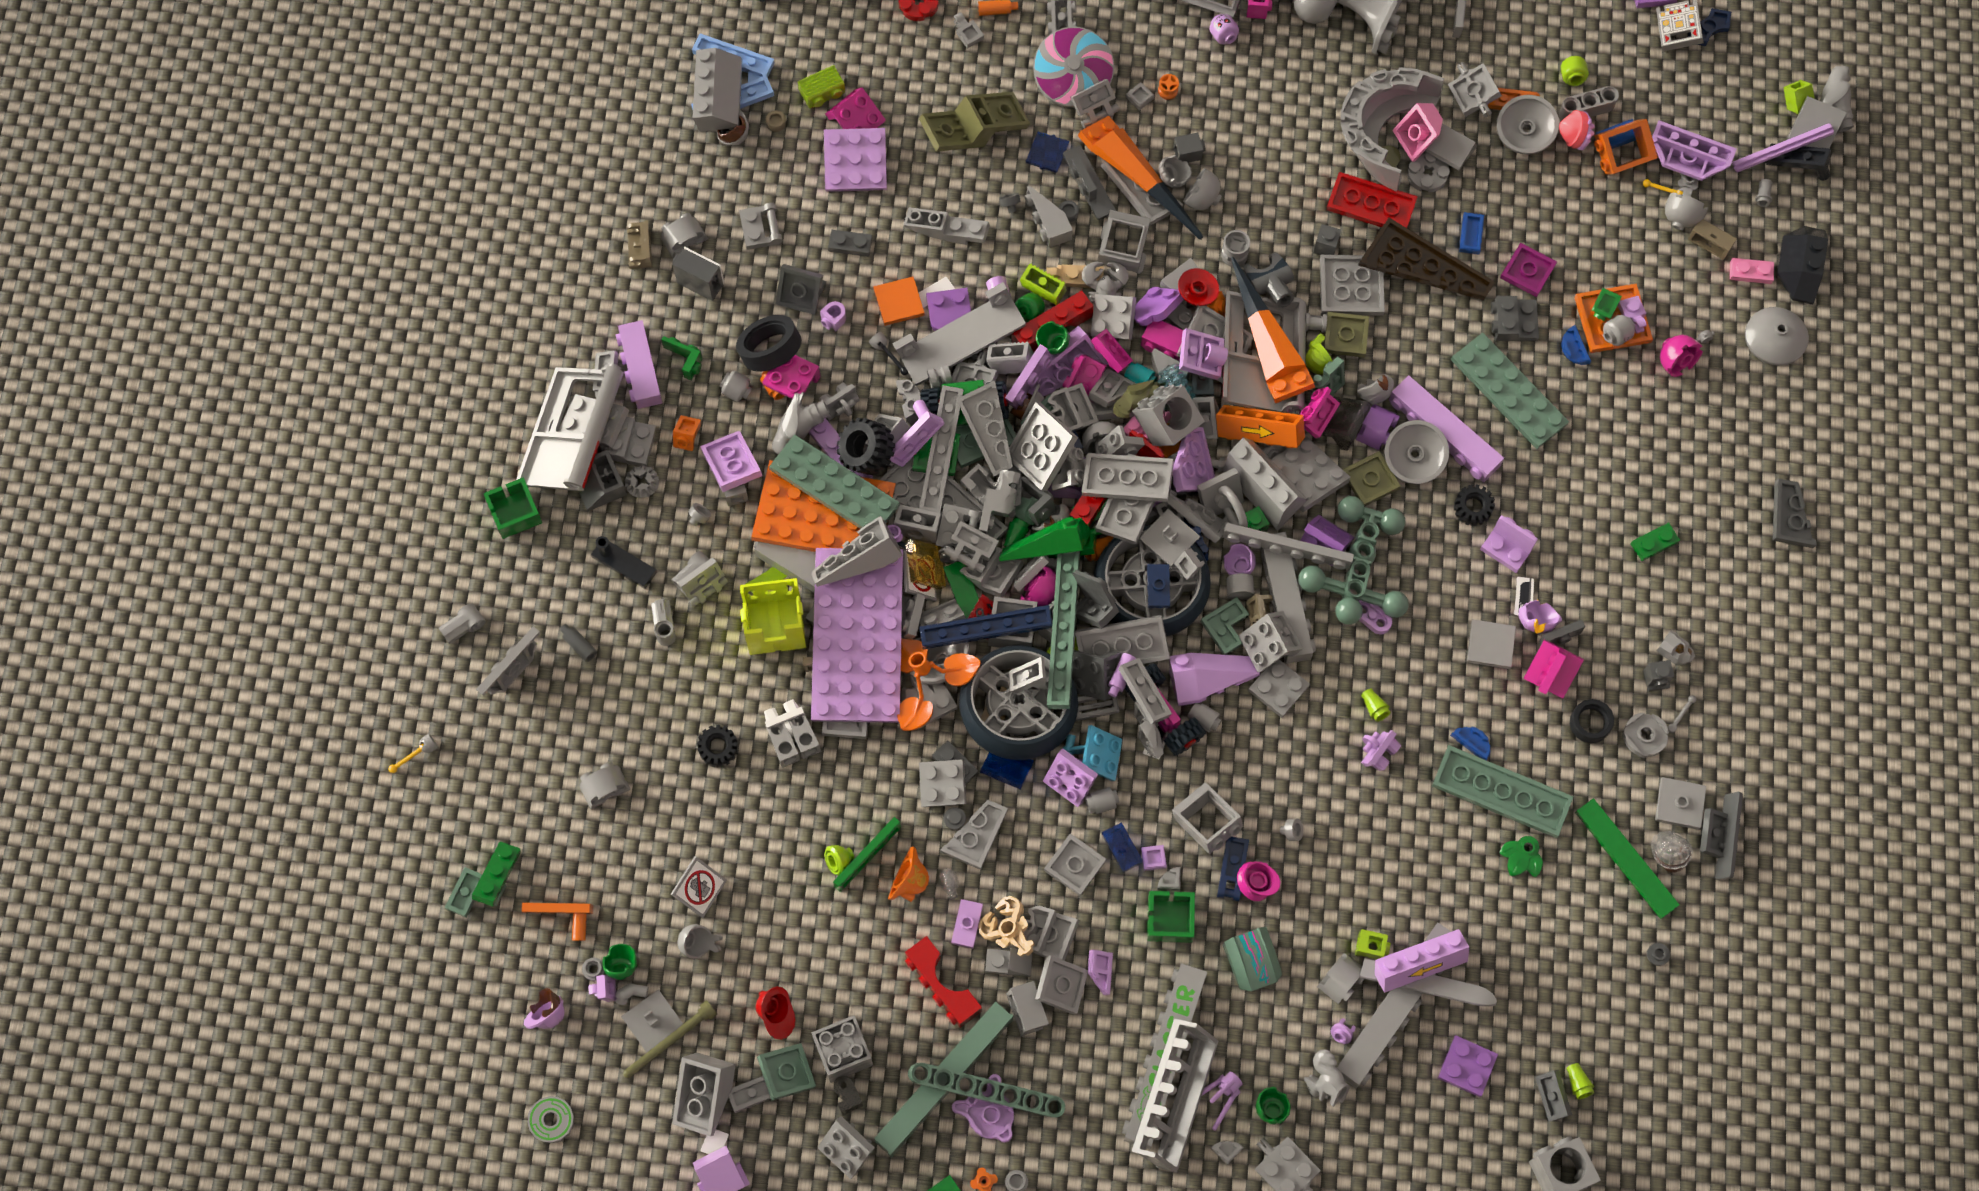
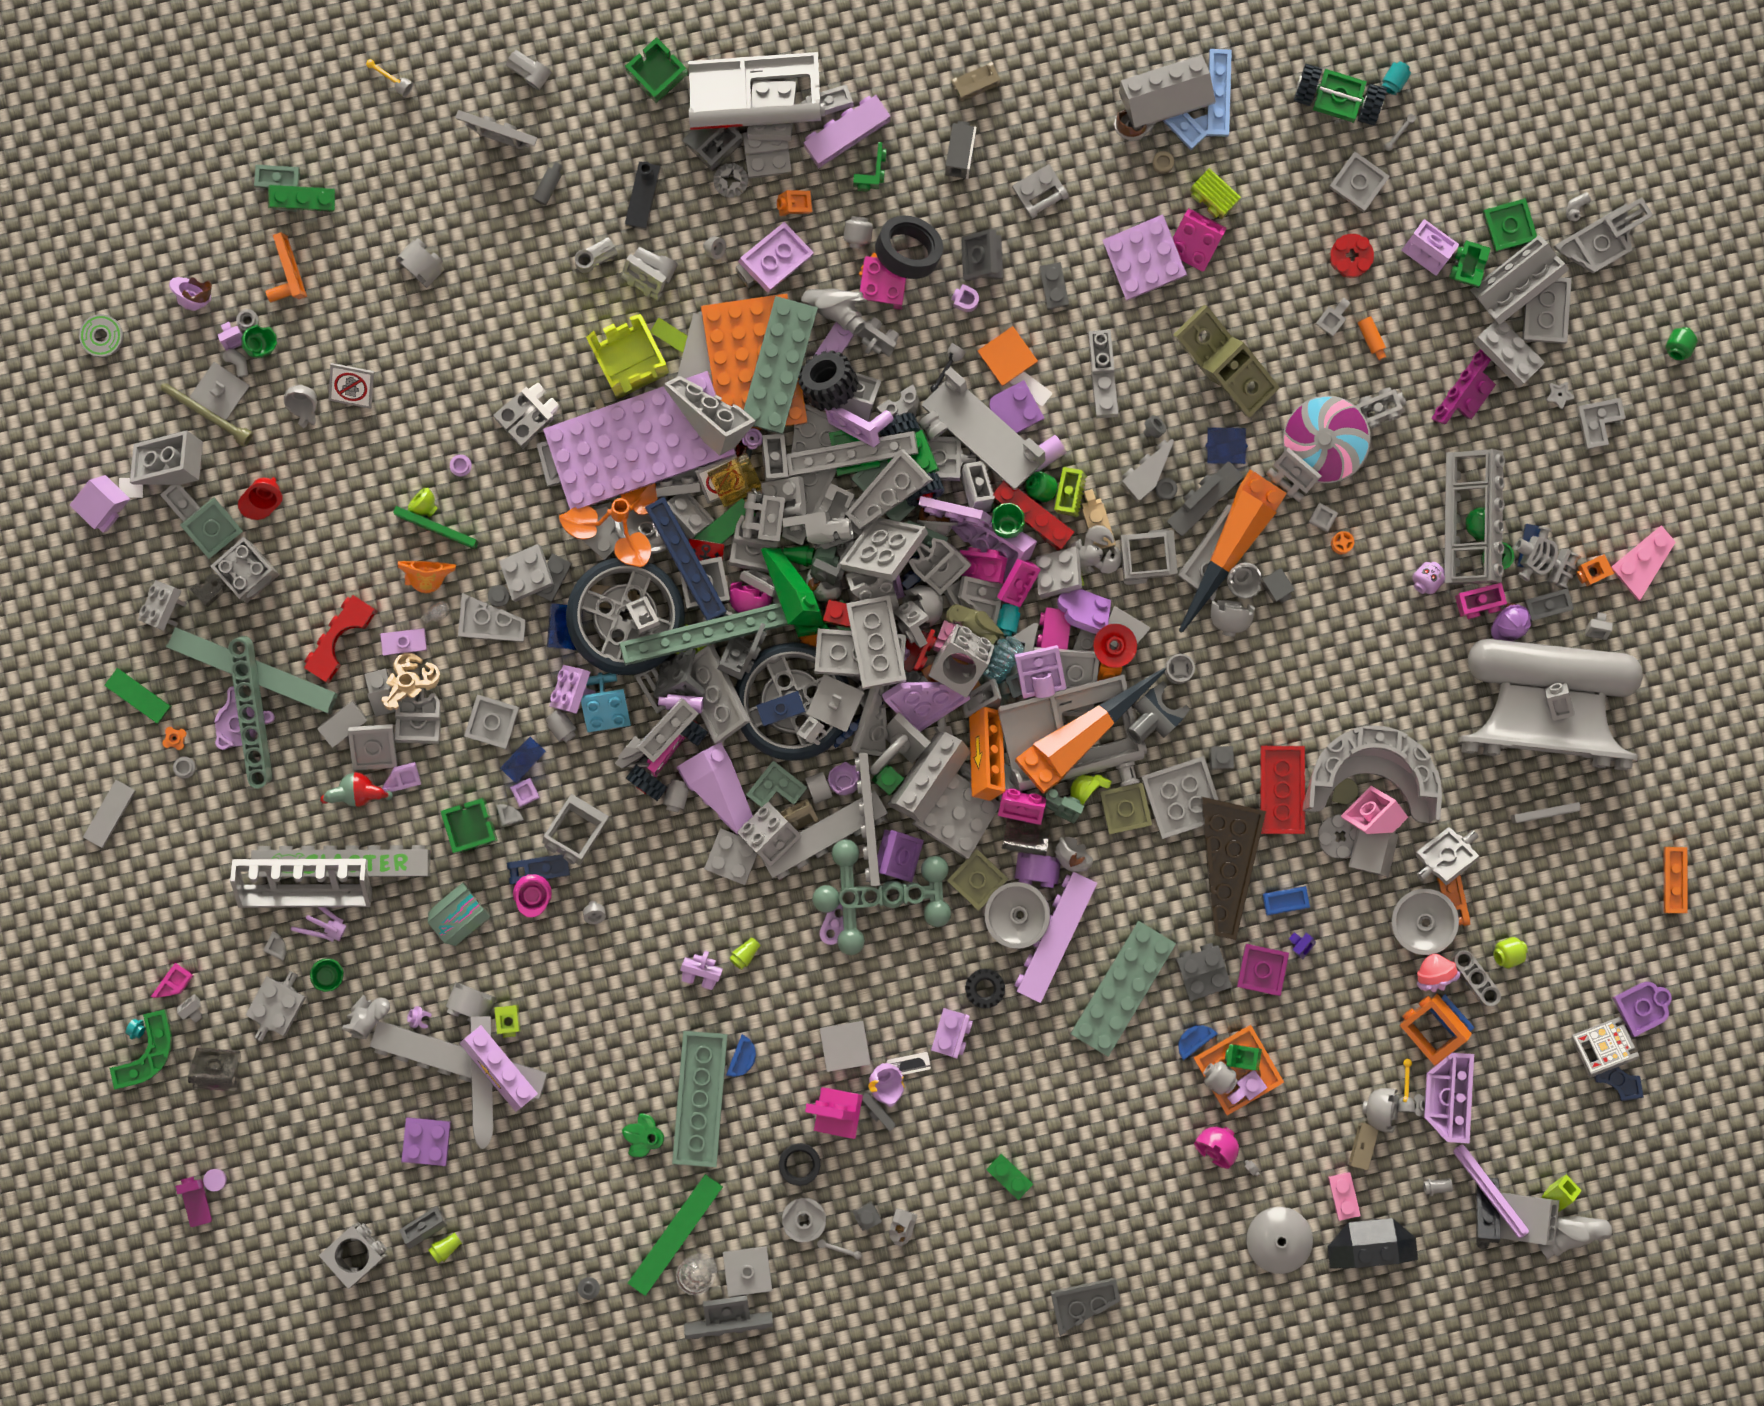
camera: 70 degrees right, 15 degrees up
light grey cylinder [661,213,708,258] -> none
black tyre [697,725,738,767] -> none
none -> piece [320,772,393,807]
none -> lavender plate [450,455,472,477]
none -> dark purple tile [1289,932,1316,960]

